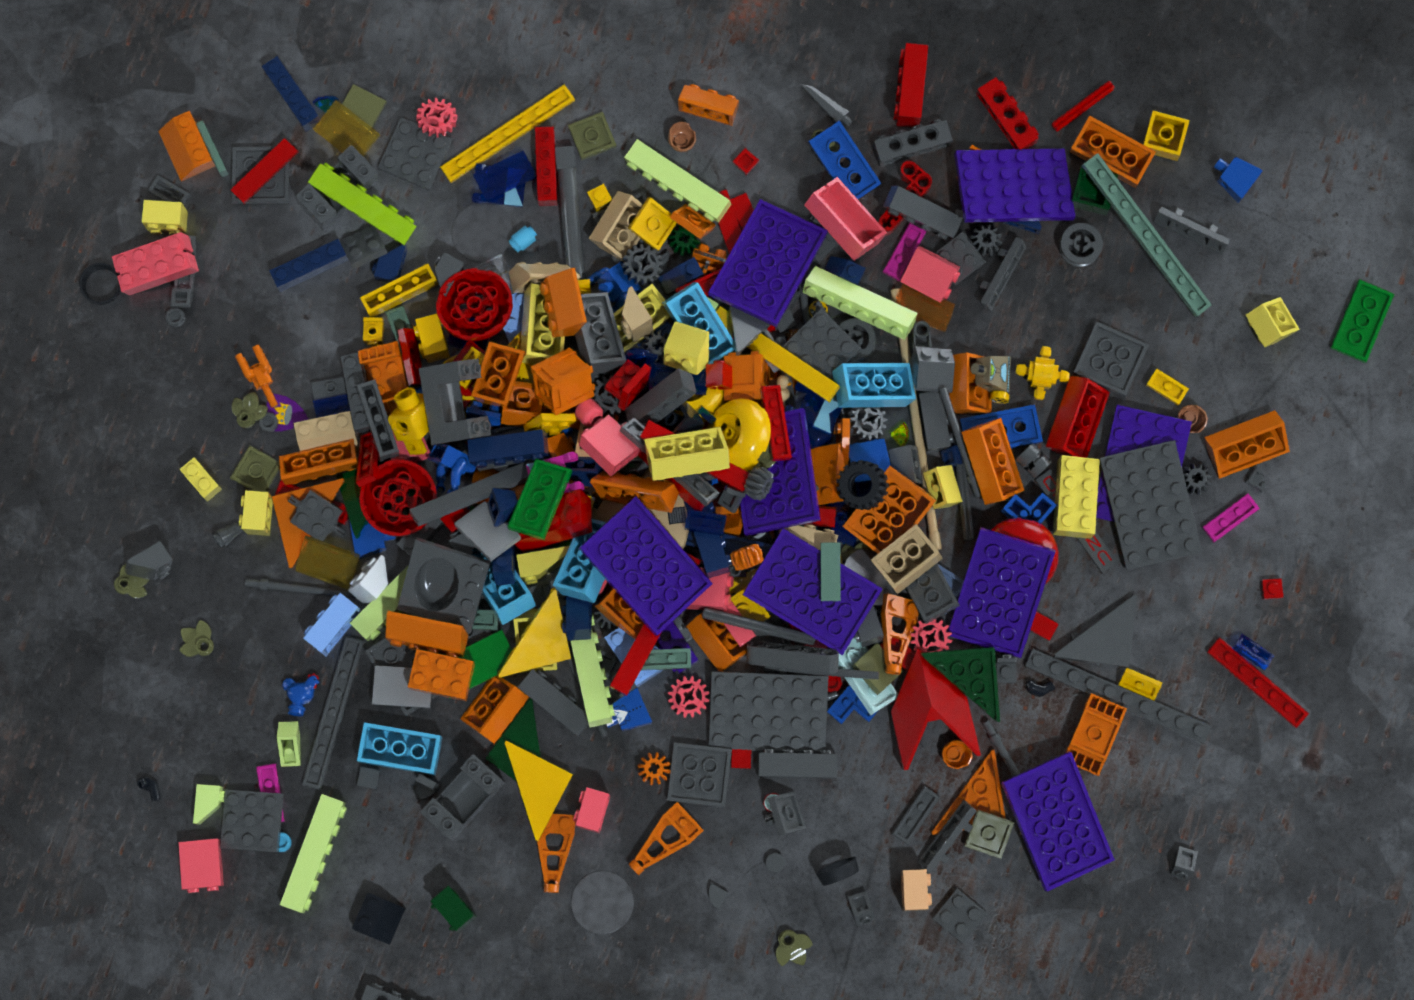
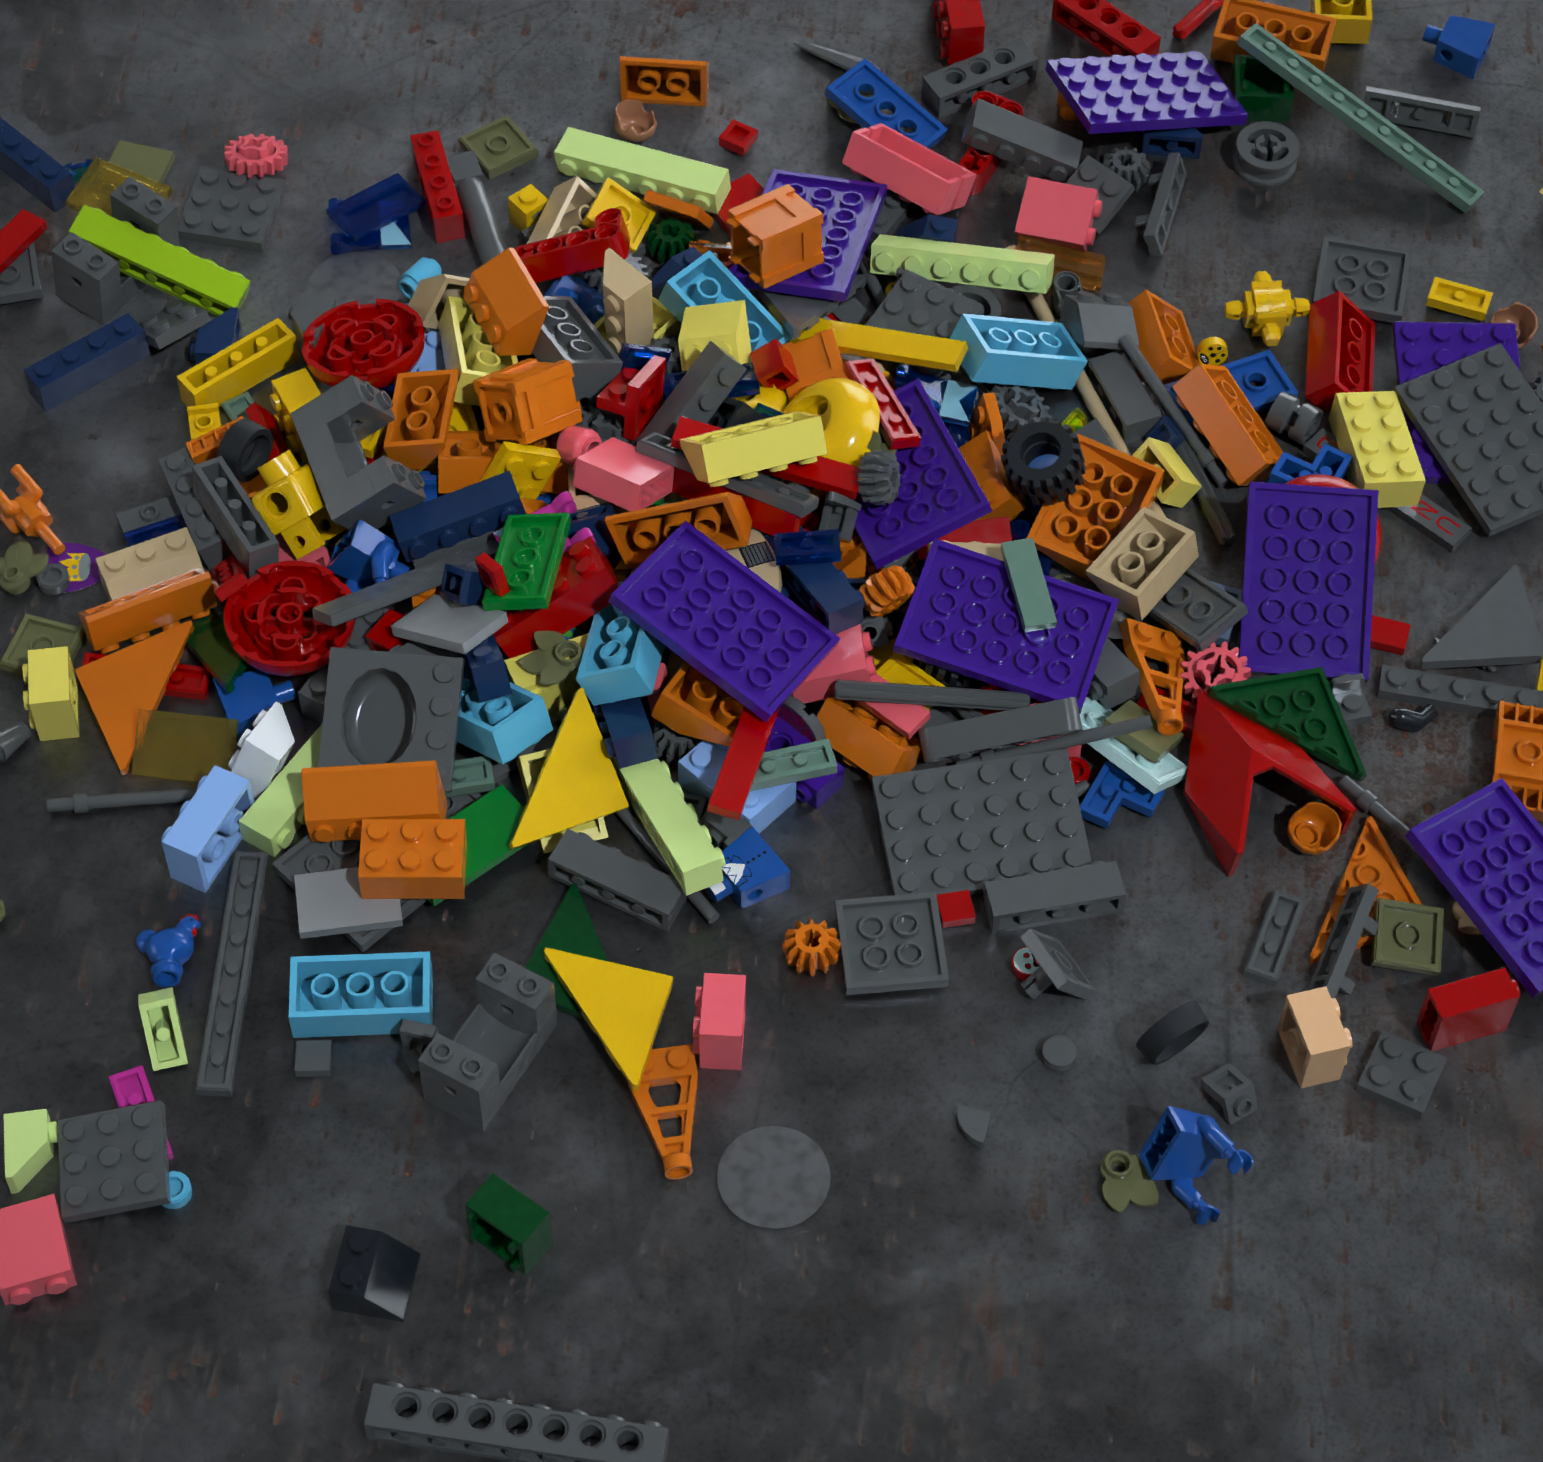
camera: 15 degrees left, 25 degrees down
yellowish green brick [280,794,347,913] -> none
dark grey plate [288,490,346,543] -> none
yellow tile [440,84,575,183] -> none
orange slope [460,676,529,744] -> none
orange plate [628,802,704,876] -> none
coral gear [668,676,709,718] -> none
dark pink tile [883,223,926,281] -> none
dark tan torso [971,356,1011,393] -> none
none -> black tyre [217,418,273,482]
none -> red tile [475,552,510,597]
none -> red beam [514,208,630,283]
none -> olive plate [519,631,584,685]
none -> orange container [727,184,824,289]
none -> blue torso [1138,1106,1254,1225]
none -> red brick [1416,967,1520,1051]

